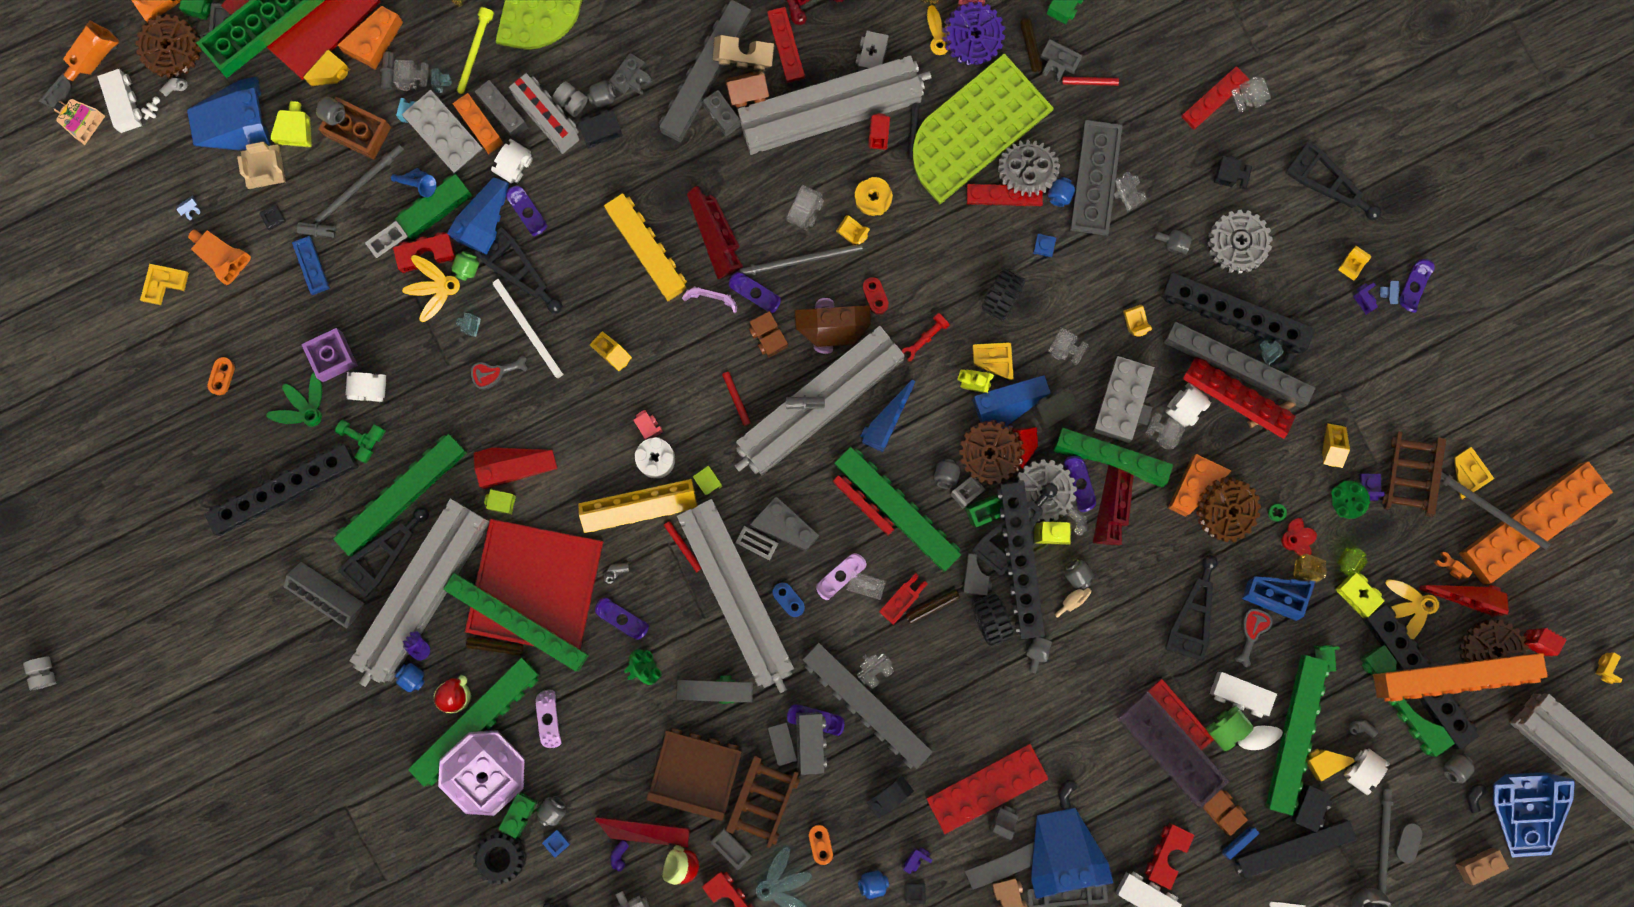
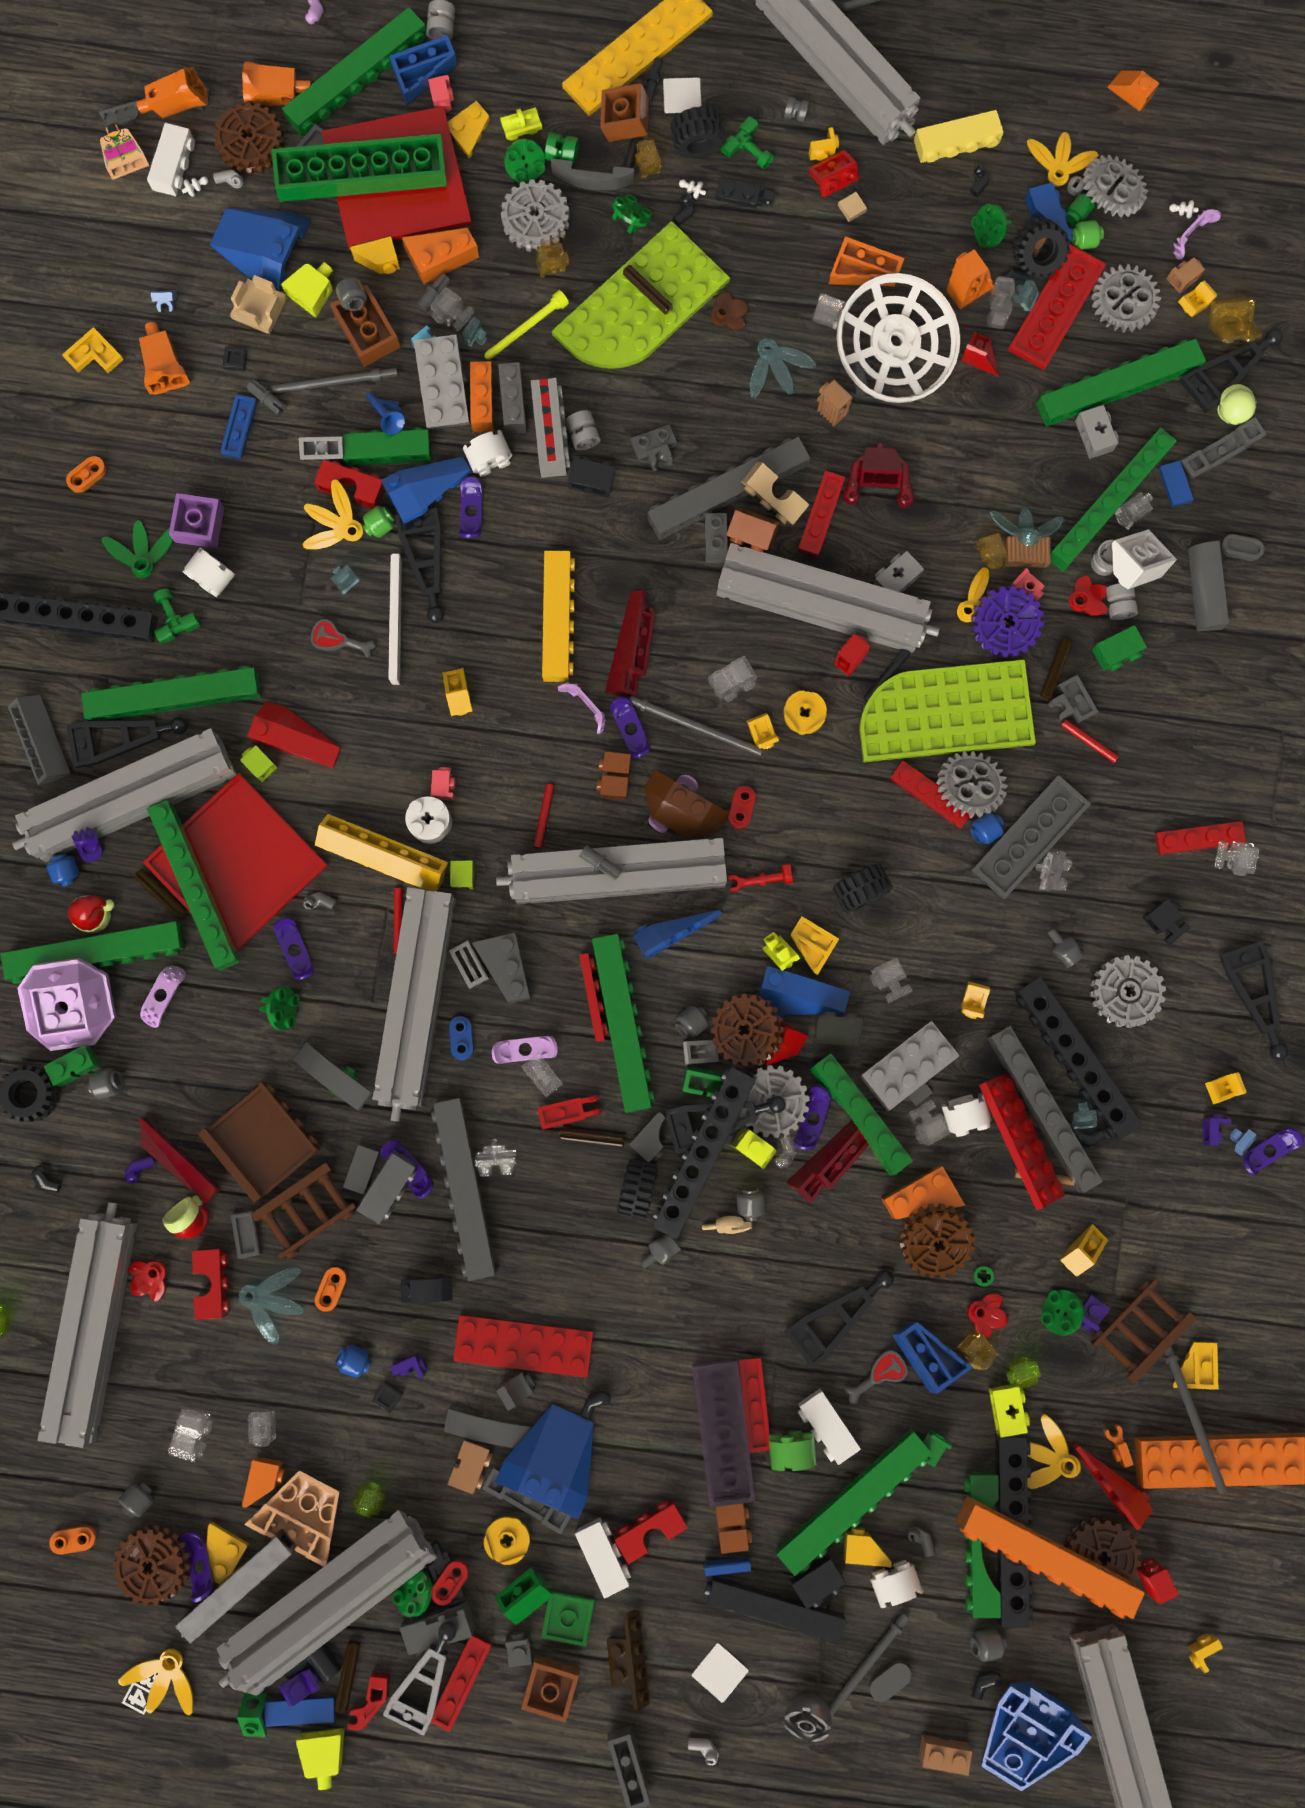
camera: 30 degrees right, 0 degrees up
blue plate [542,829,571,858] -> none
dark grey head [587,80,617,108] -> none
blue plate [1033,234,1056,257] -> none
white arm [1238,726,1283,750] -> none

